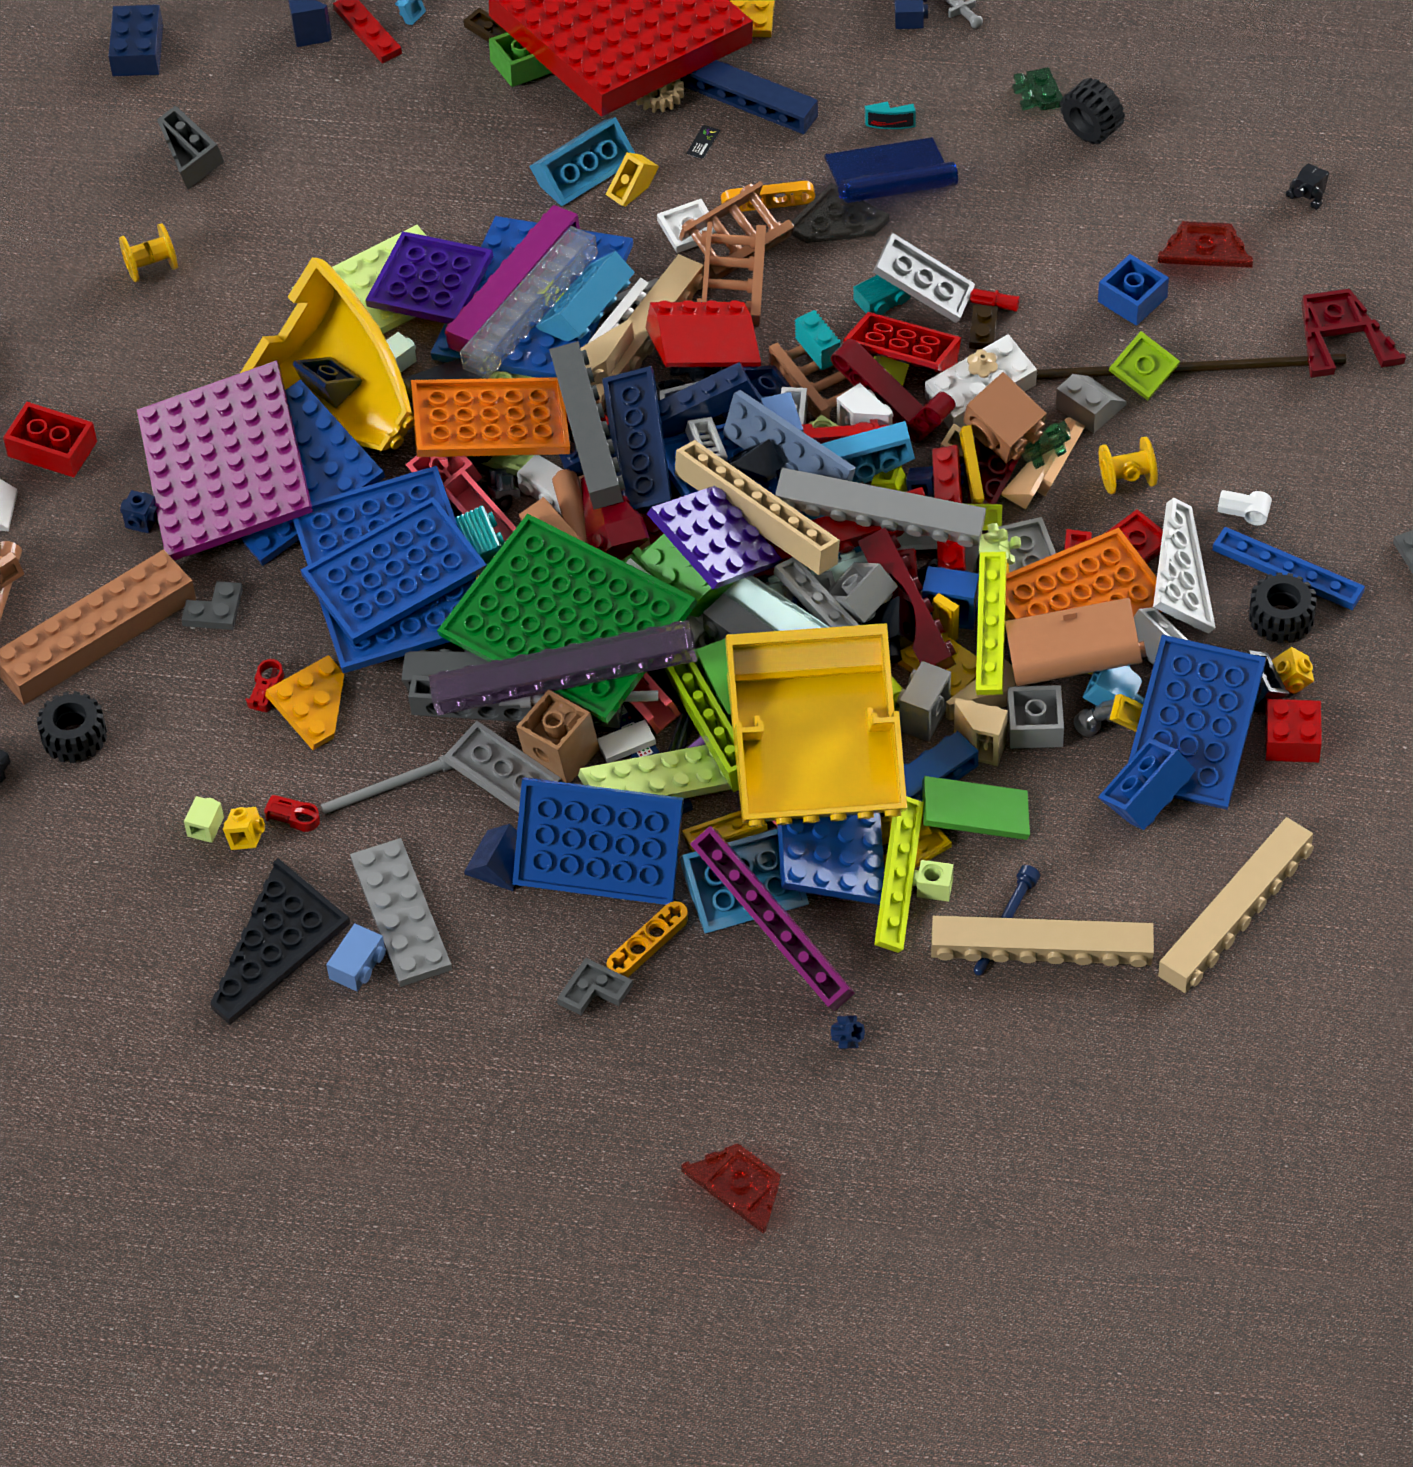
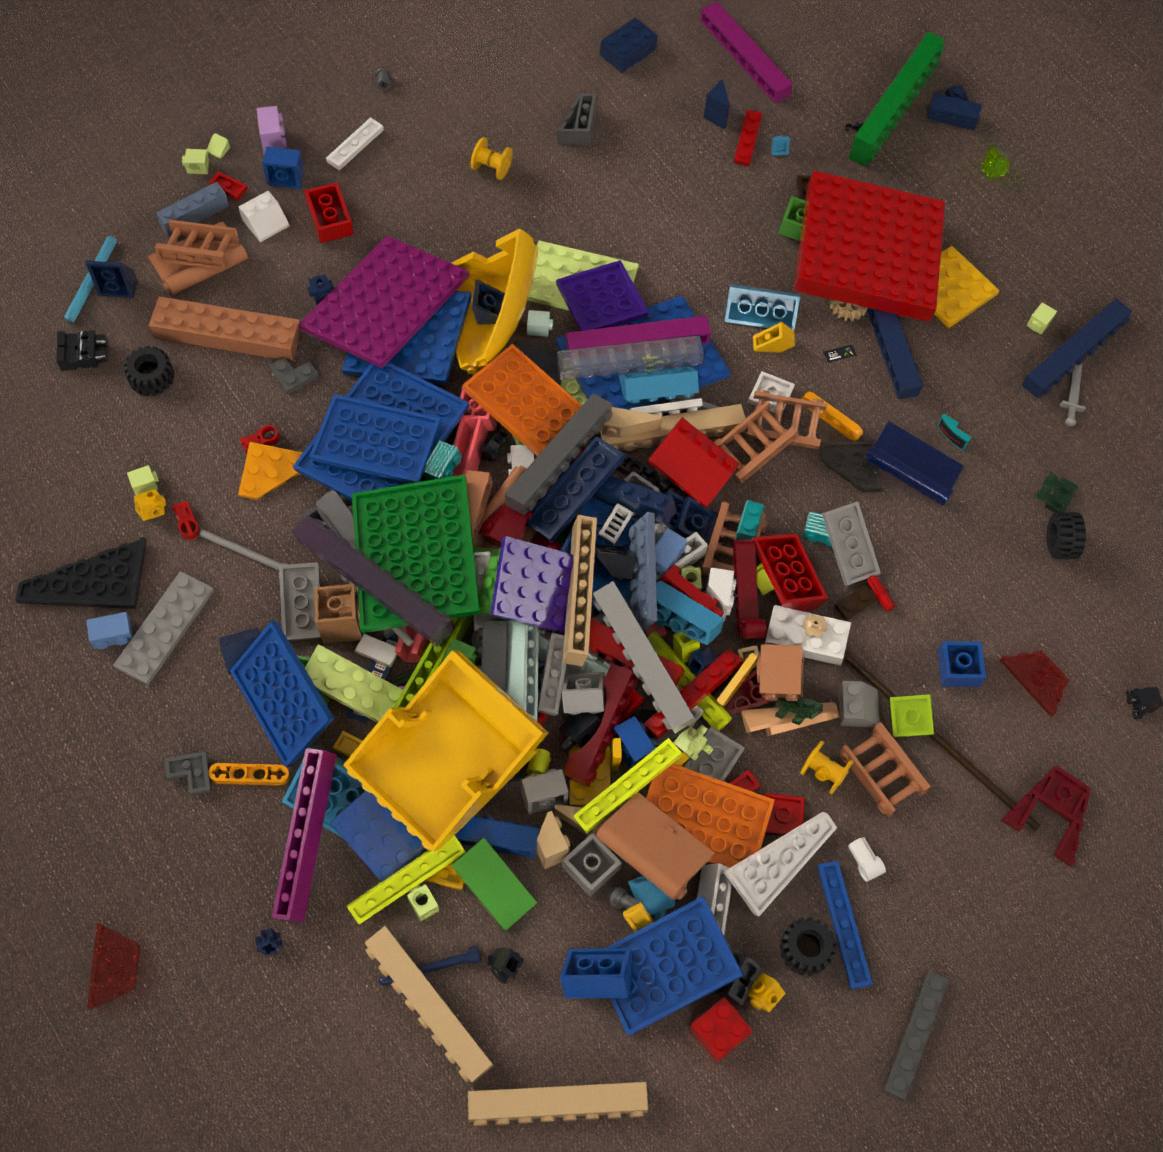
camera: 40 degrees right, 10 degrees up
none -> black piece [487,947,524,983]
none -> nougat fence [840,722,931,818]

